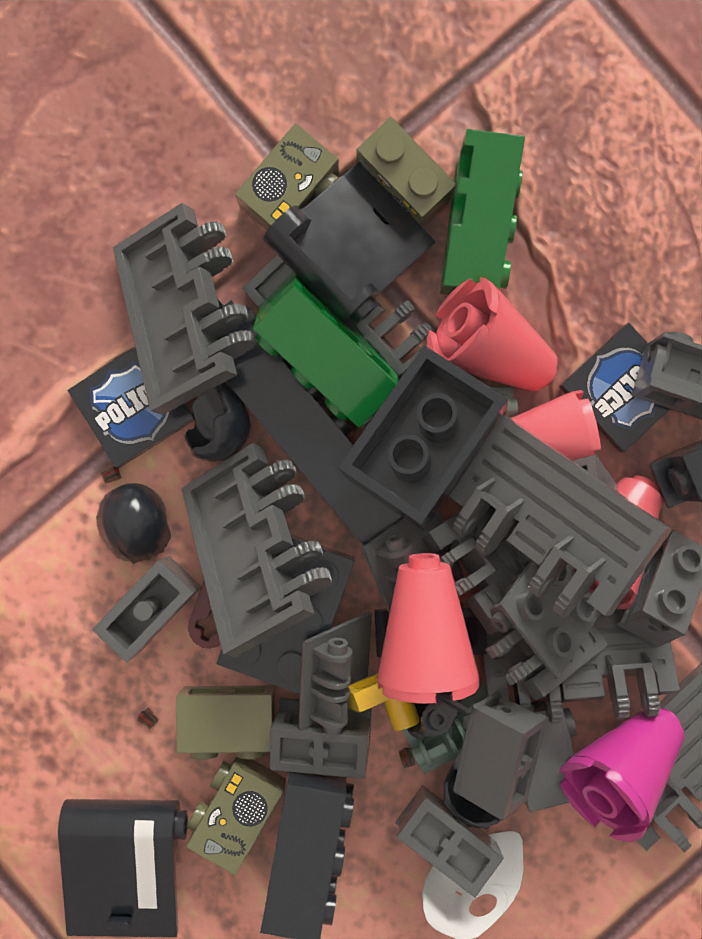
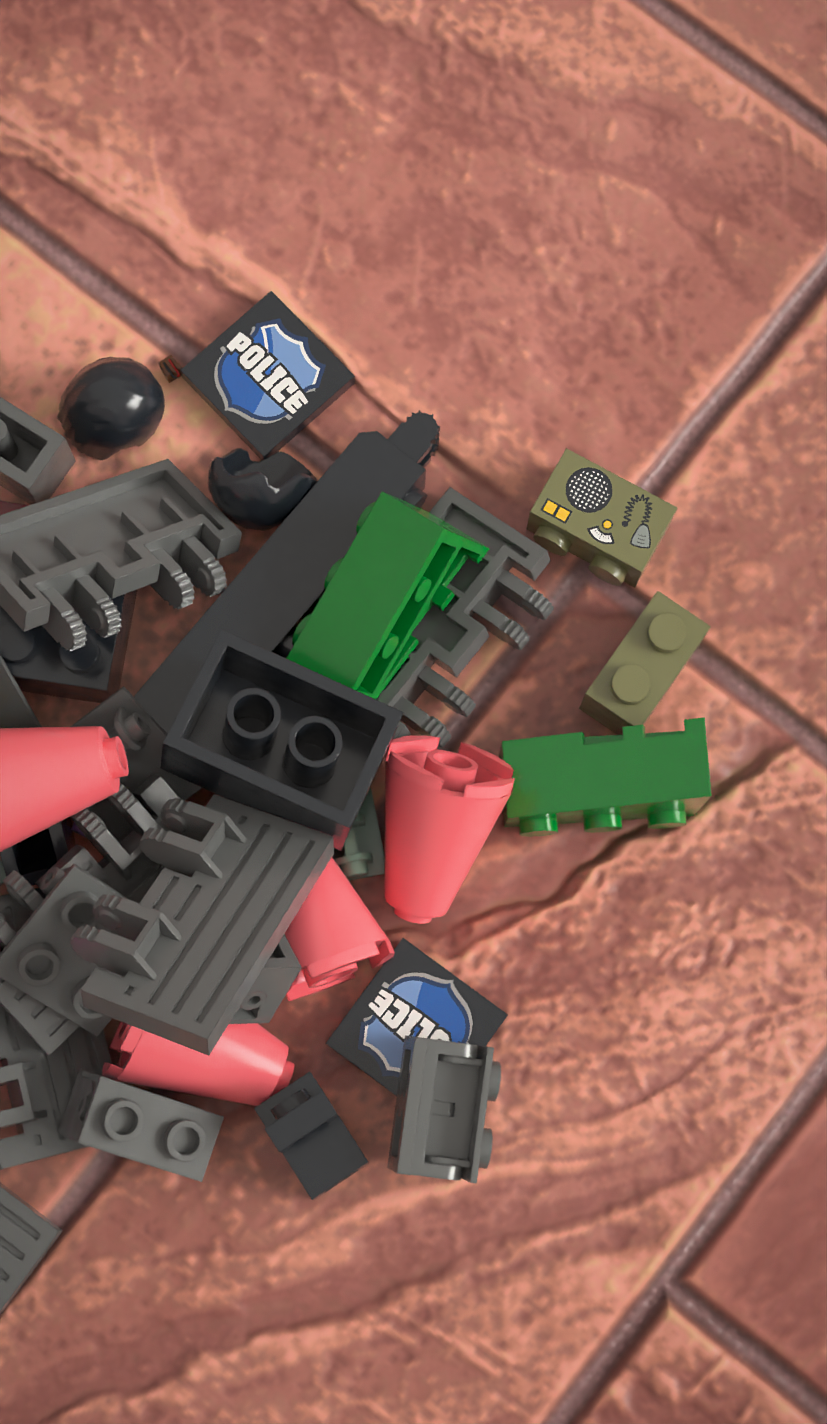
camera: 80 degrees right, 10 degrees down
dark grey hinge [113,203,255,415] -> none
black door [263,162,436,324] -> none

